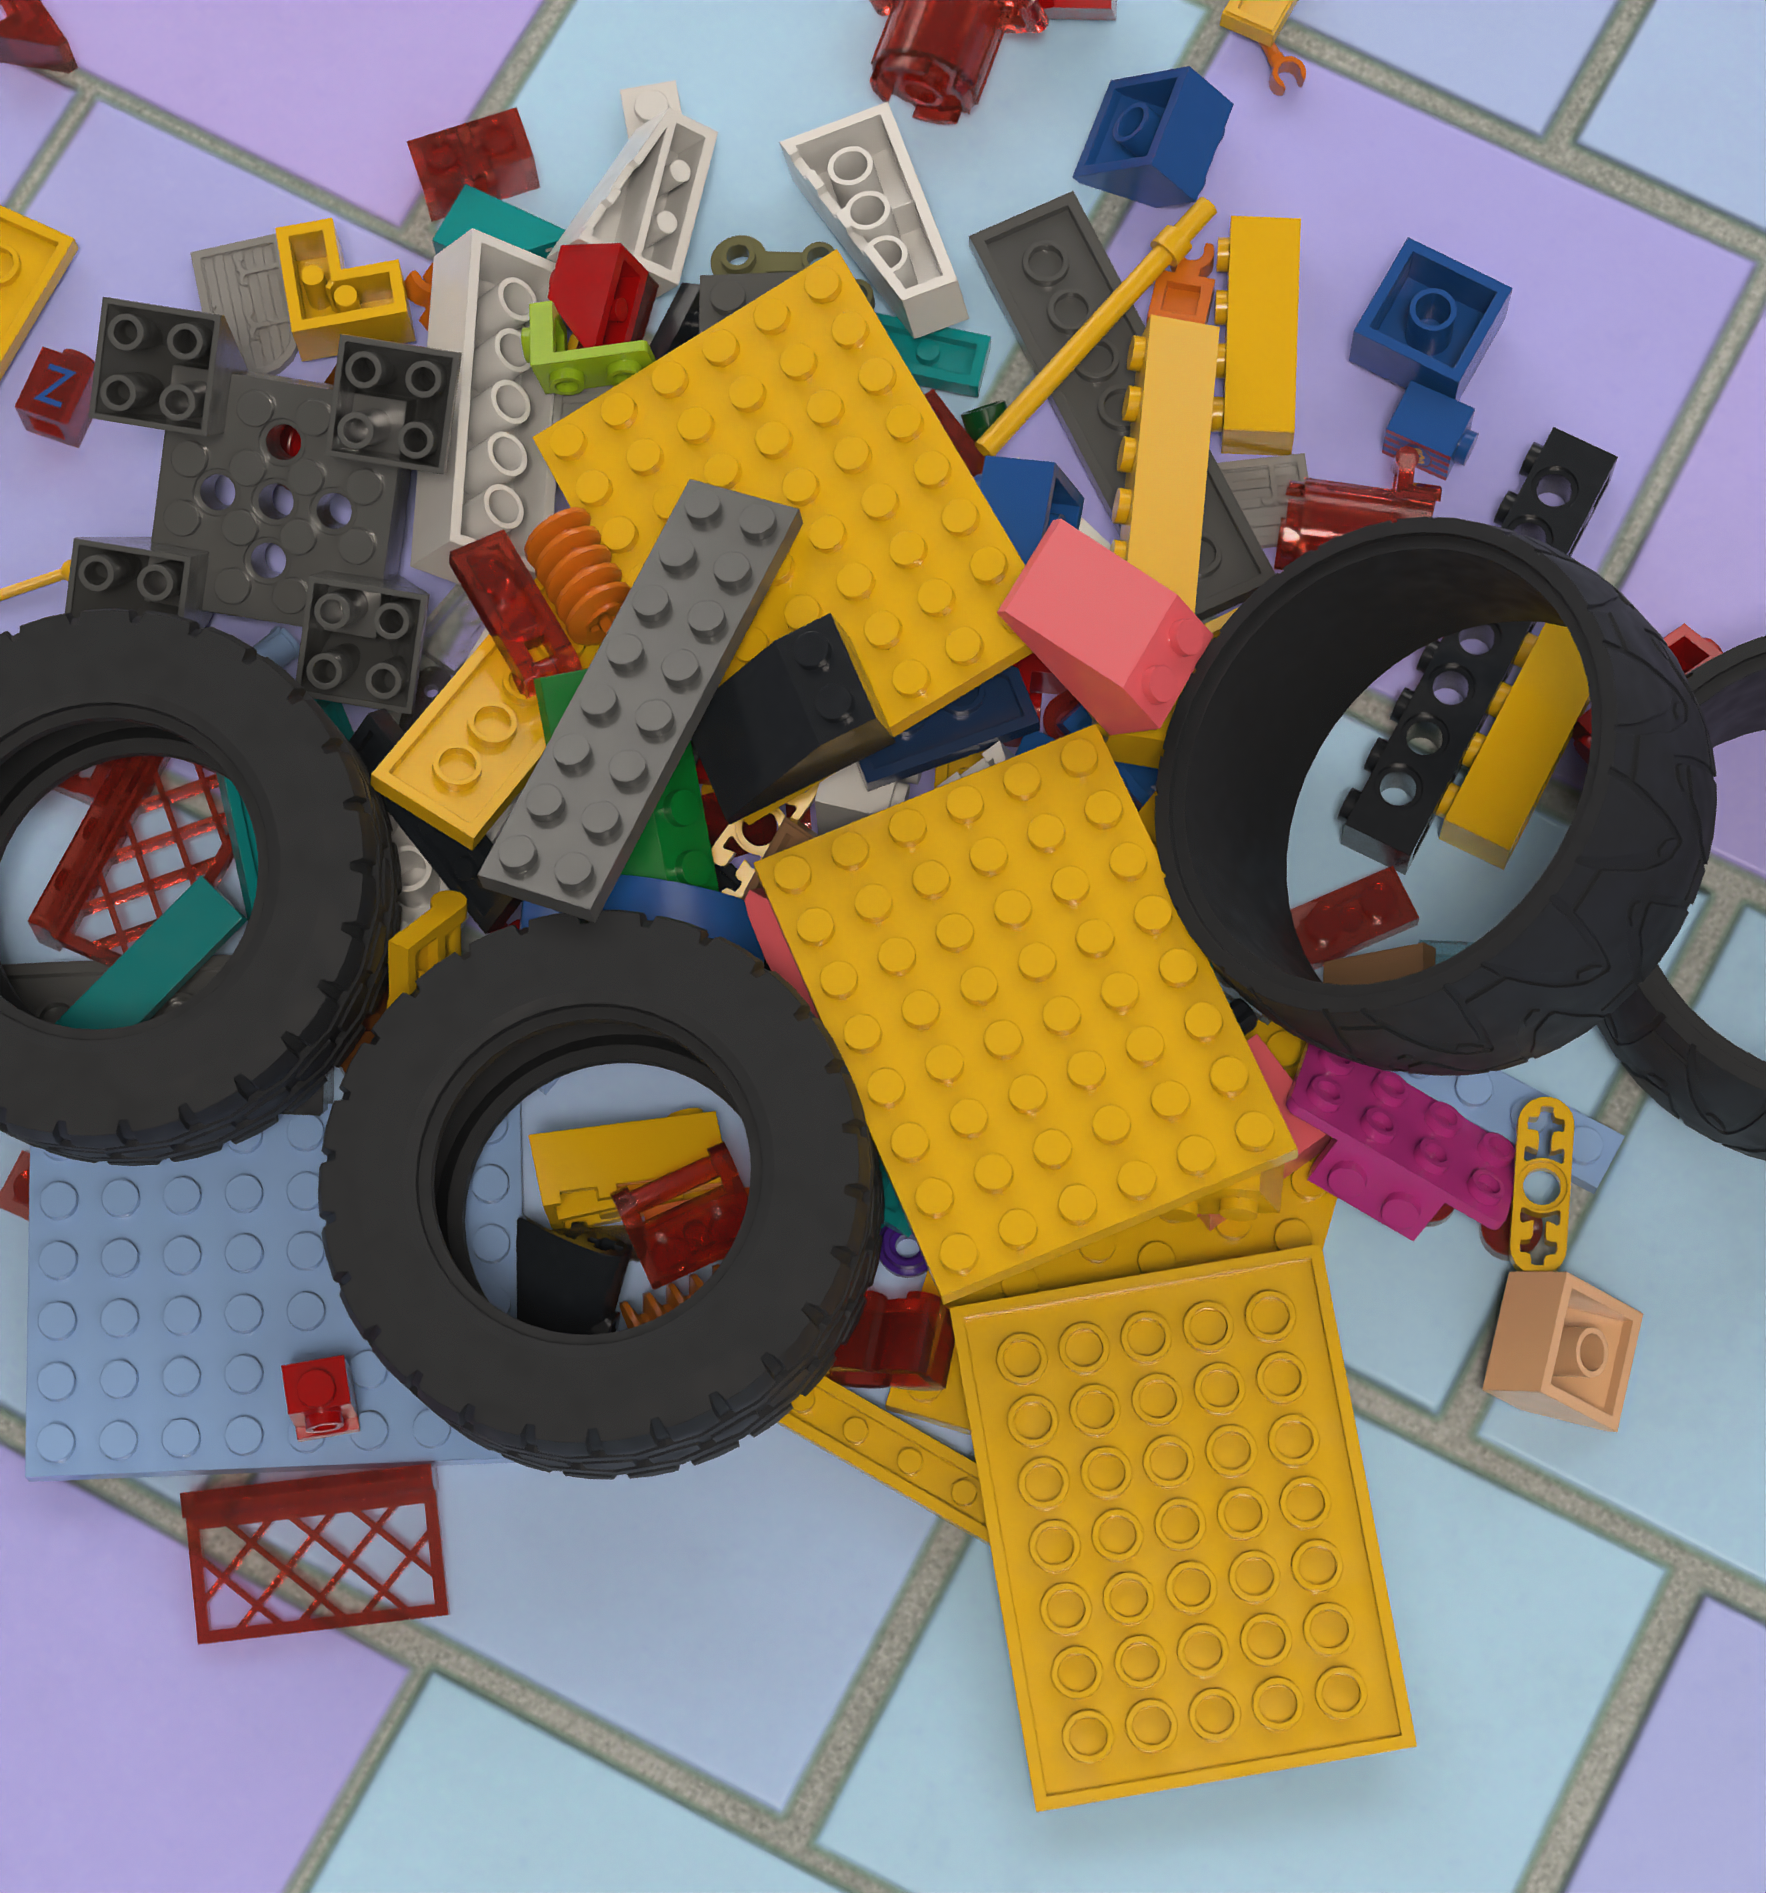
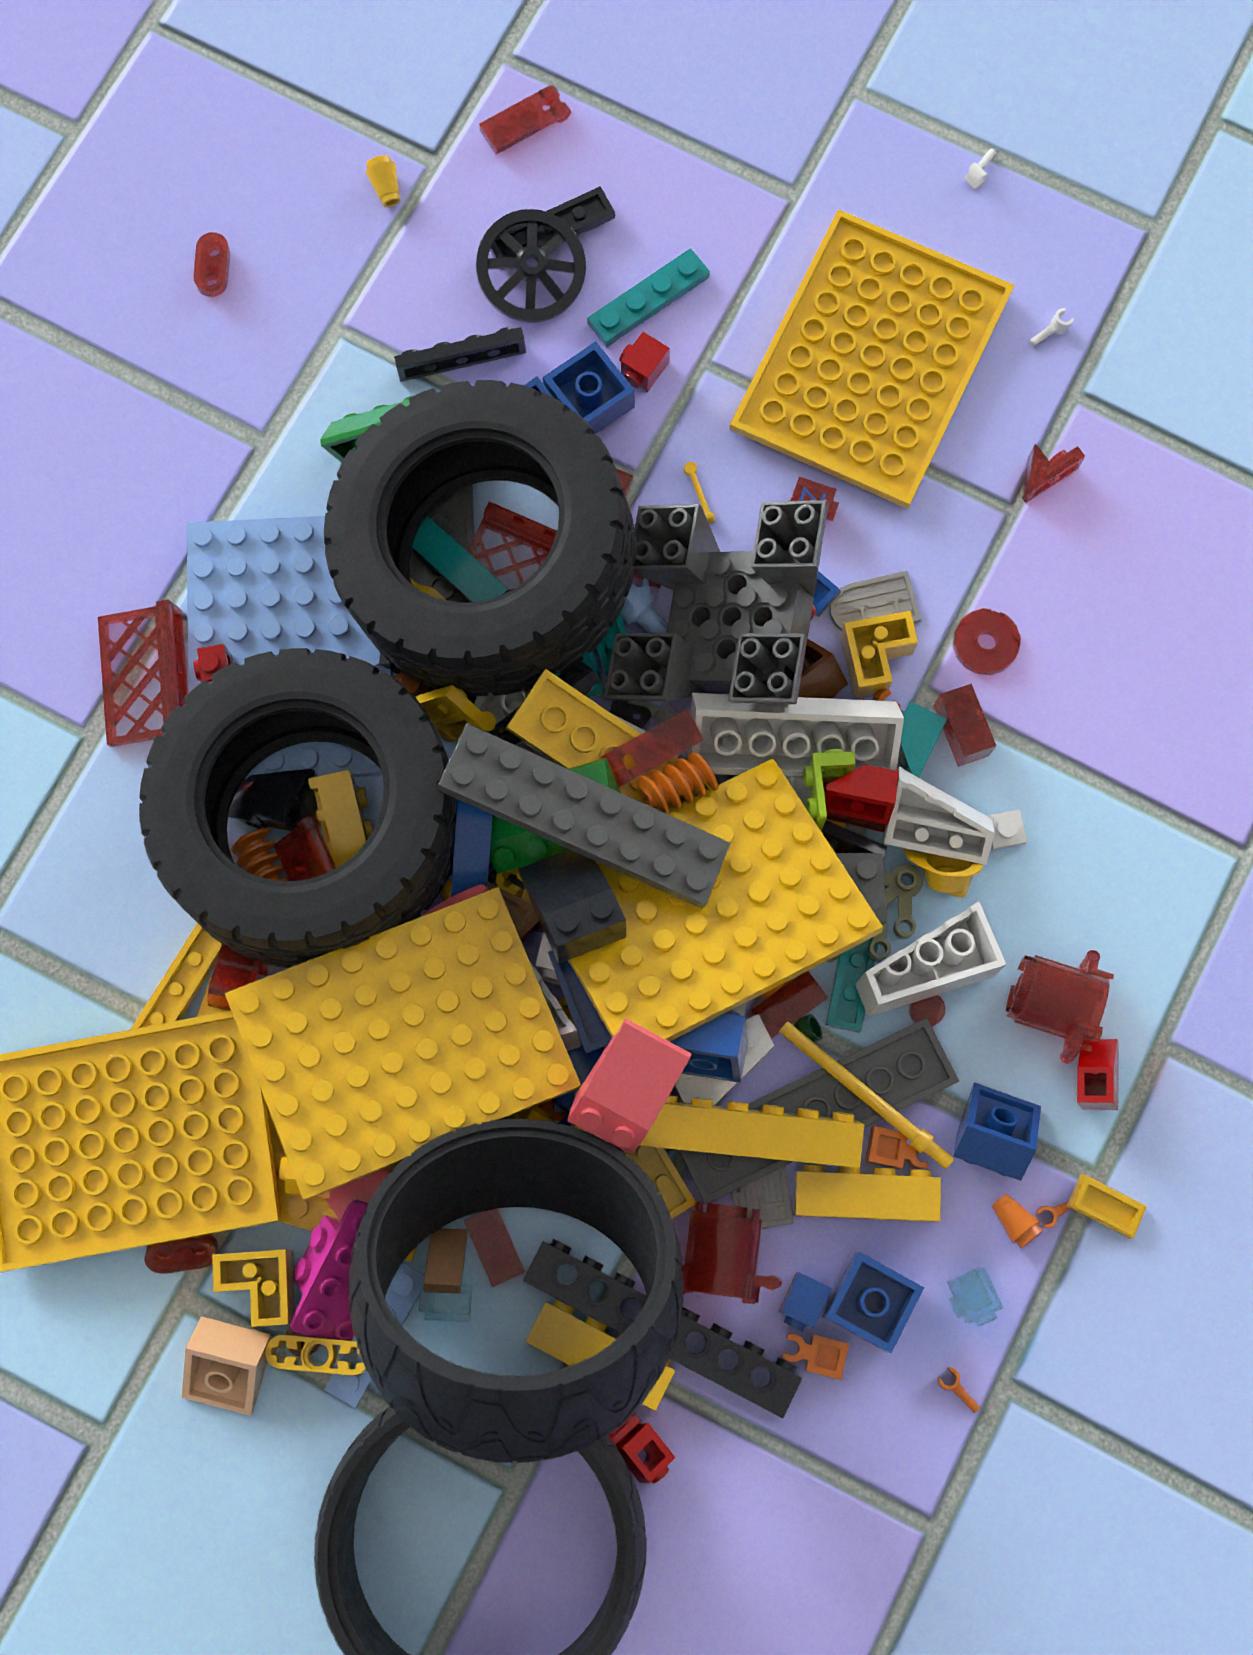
camera: 85 degrees right, 5 degrees up
none -> clear red plate [144,1234,218,1274]
none -> yellow brick [213,1249,295,1327]
none -> orange plate [781,1333,849,1380]
none -> yellow piece [904,848,983,898]
none -> clear red tile [909,995,945,1027]
none -> orange hand [938,1367,980,1413]
none -> clear light blue brick [947,1267,1004,1326]
none -> clear red tile [953,608,1021,675]
none -> orange cone [991,1193,1043,1249]

